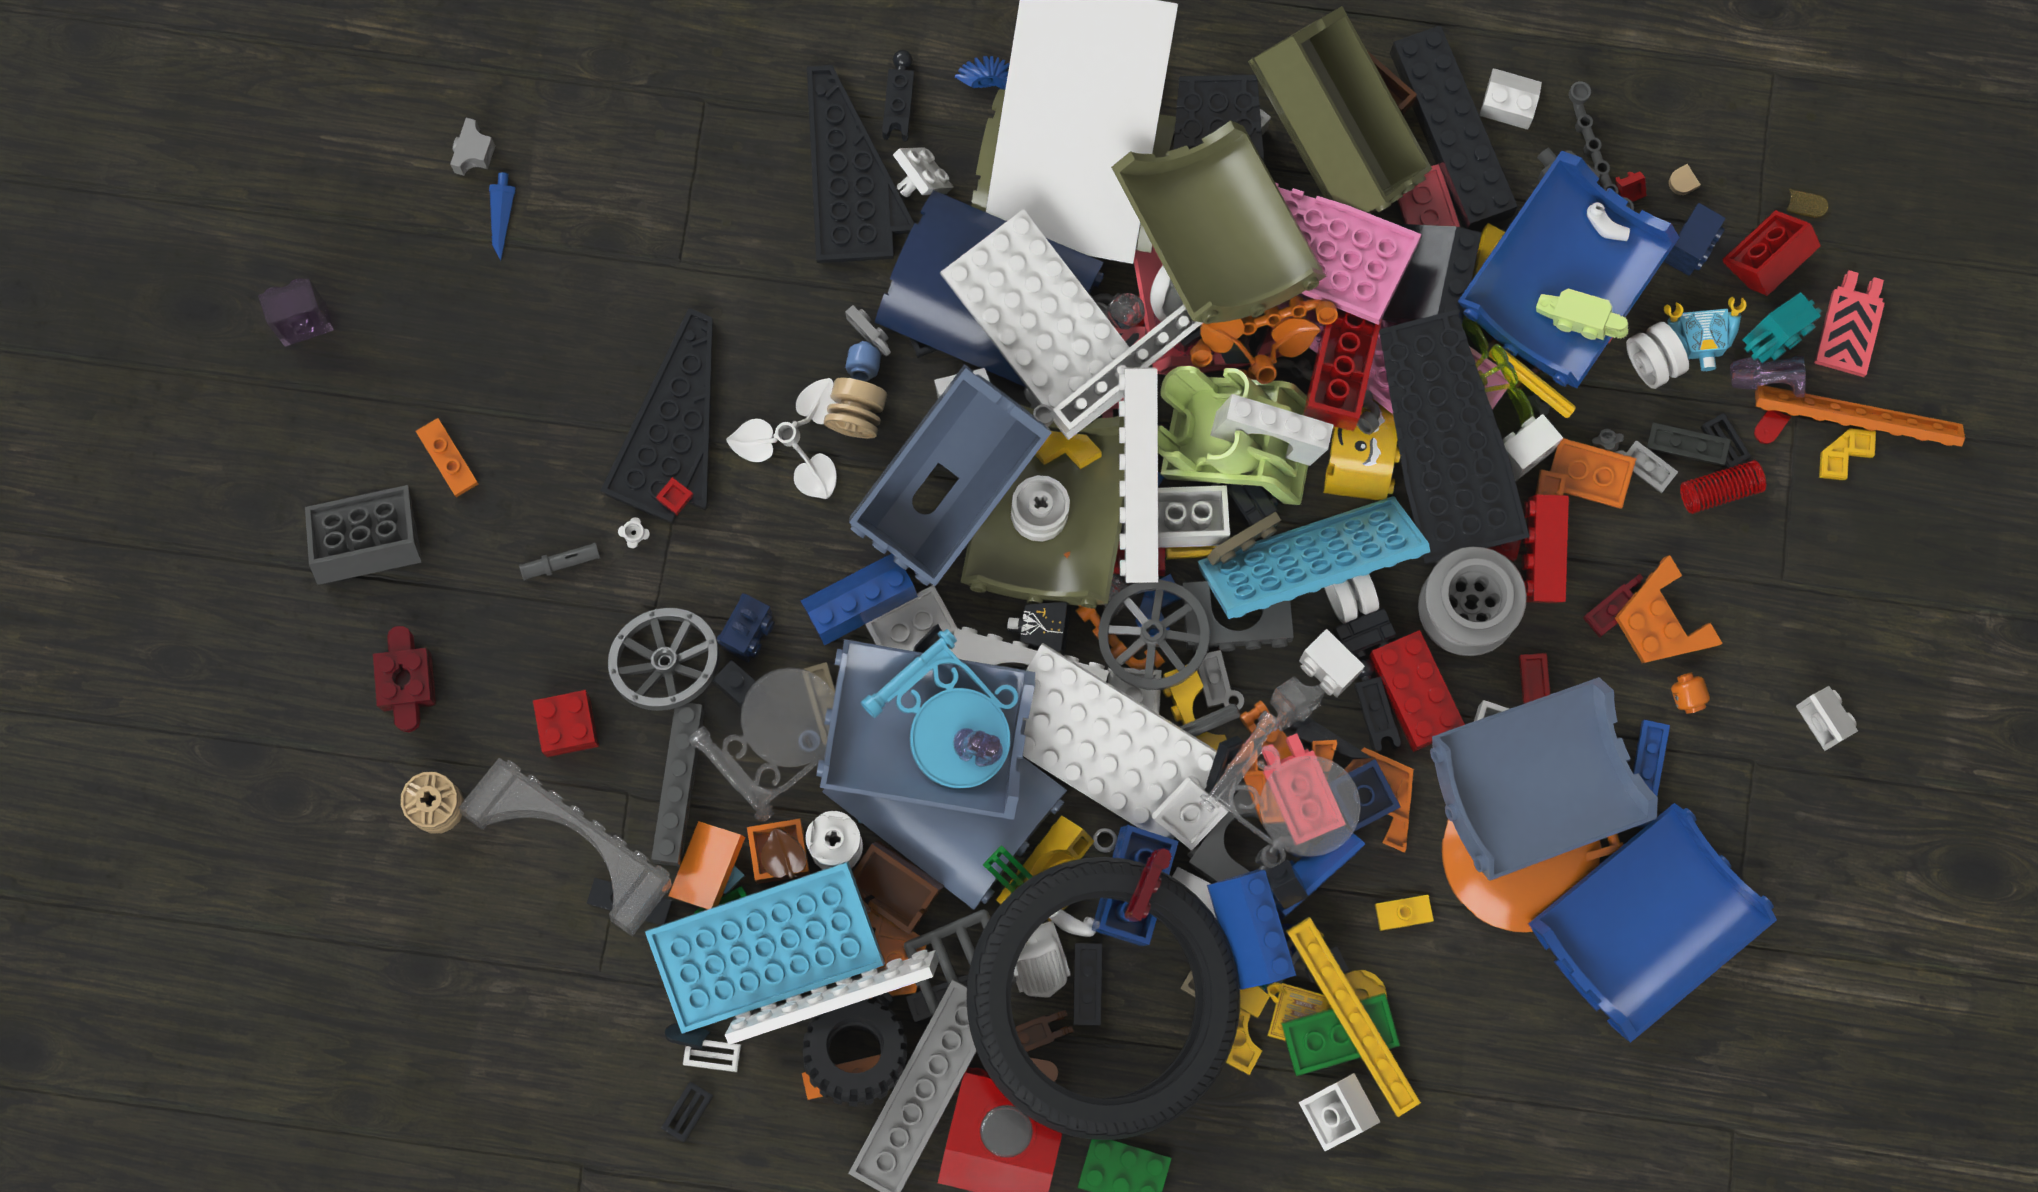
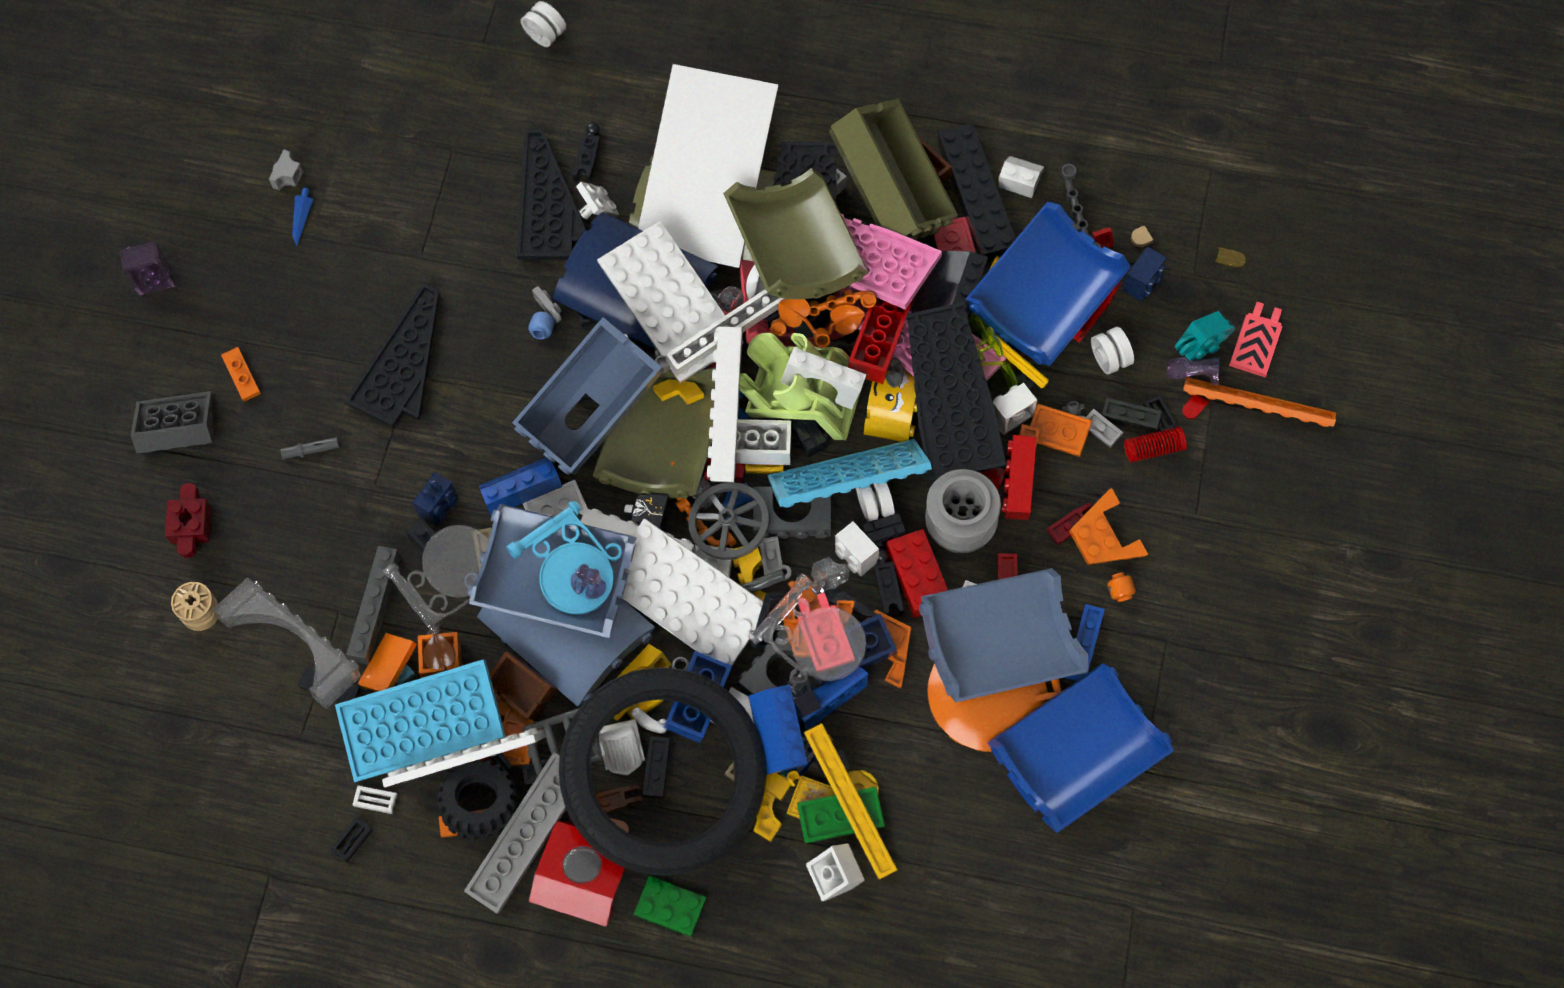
camera: 10 degrees right, 10 degrees down
red brick [533,690,599,757] -> none
dark grey wheel [608,608,719,711] -> none
white plate [618,517,650,548] -> none
red plate [656,477,694,515] -> none
black piece [665,1023,710,1050] -> none
white plant [726,378,838,499] -> none
white piece [806,811,863,870] -> none
tan wheel [823,378,887,439] -> none
blue hair [955,56,1010,90] -> none
green tile [983,845,1033,893] -> none
white wheel [1011,475,1070,542] -> none
dark red hinge [1124,848,1172,922] -> none
white plate [1152,776,1228,850] -> none
dark tan plate [1207,512,1281,566] -> none
yellow plate [1375,895,1434,931] -> none
yellowish green hinge [1536,289,1628,340] -> none
white arm [1587,202,1630,241] -> none
medium azure torso [1664,297,1746,371] -> none
red slope [1722,210,1821,296] -> none
white slope [1796,686,1858,751] -> none
yellow tile [1819,428,1876,480] -> none

